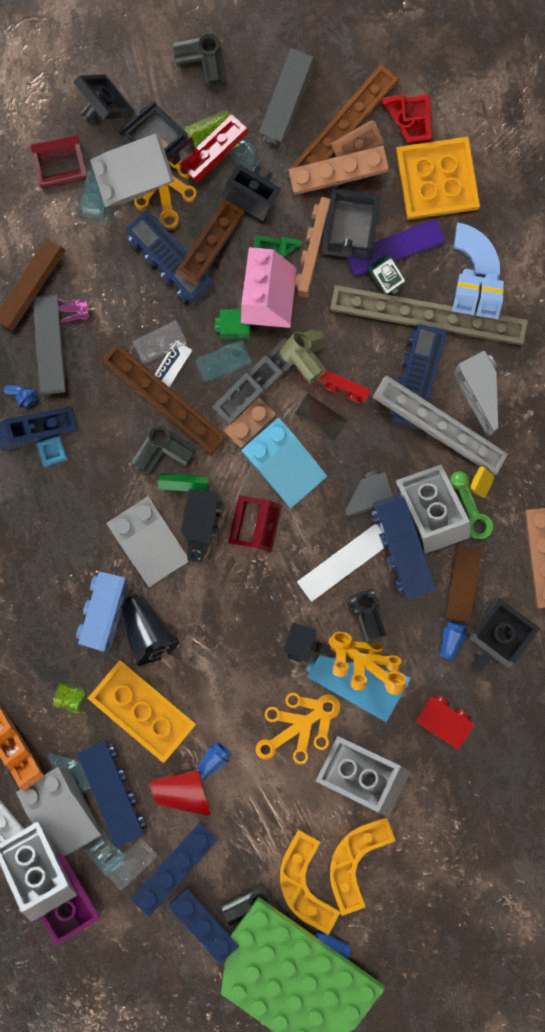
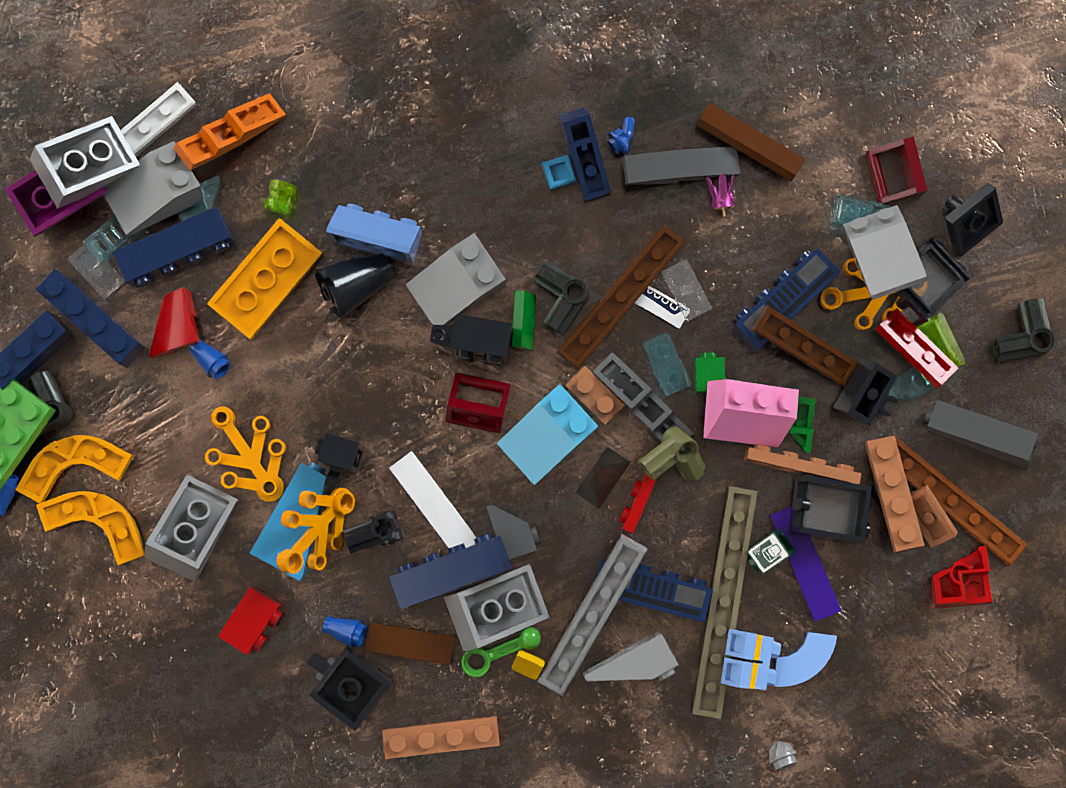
camera: 85 degrees right, 0 degrees up
light orange plate [396,137,480,220] -> none

